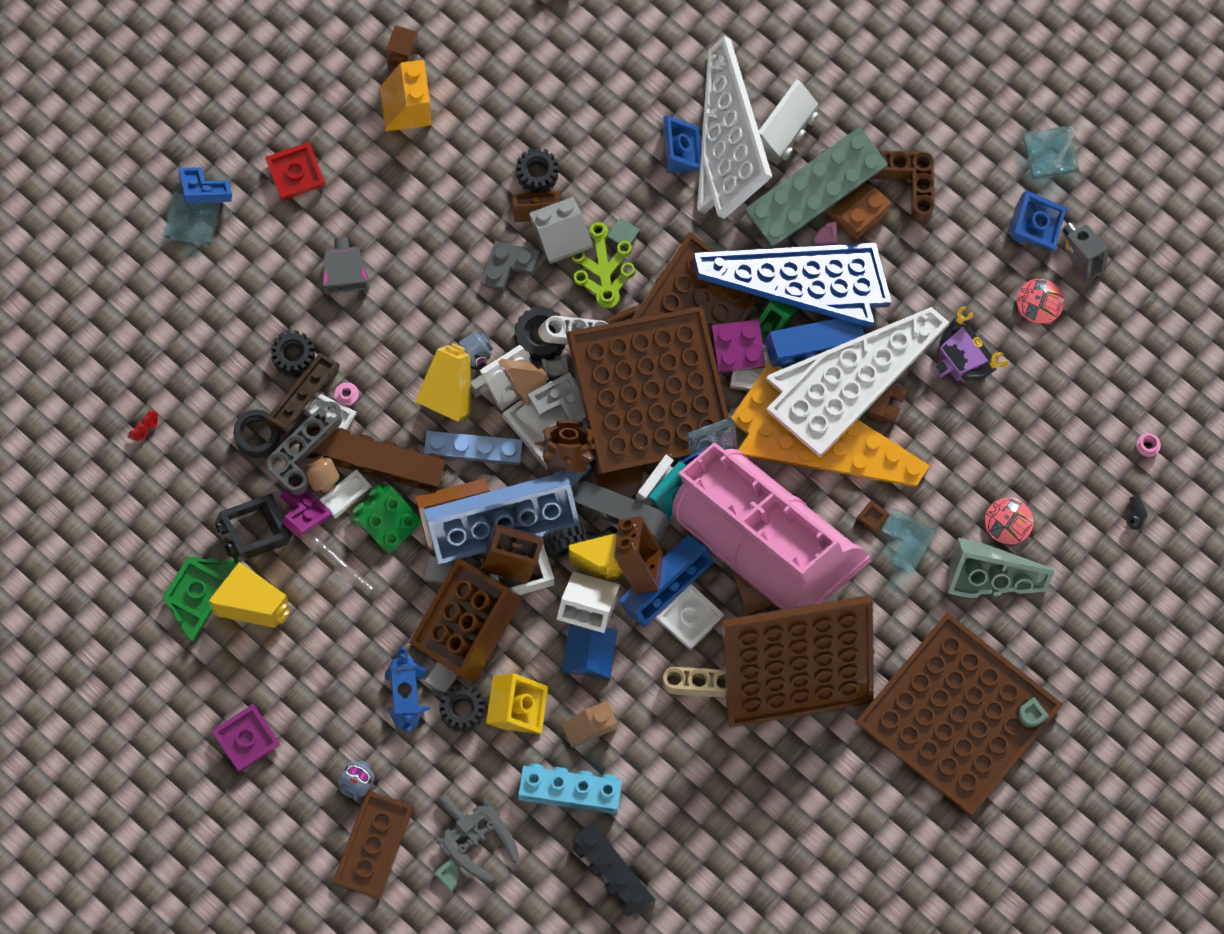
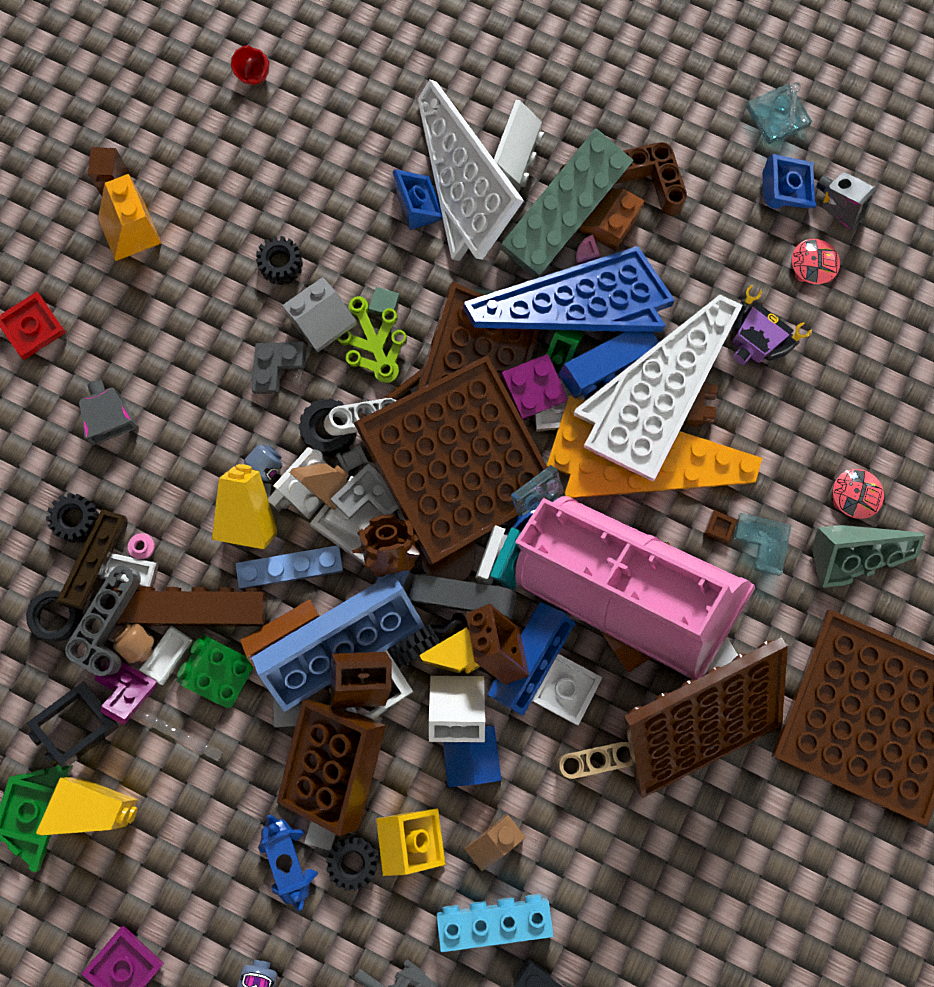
camera: 15 degrees left, 5 degrees up
reddish brown slope [512,191,560,222] -> none

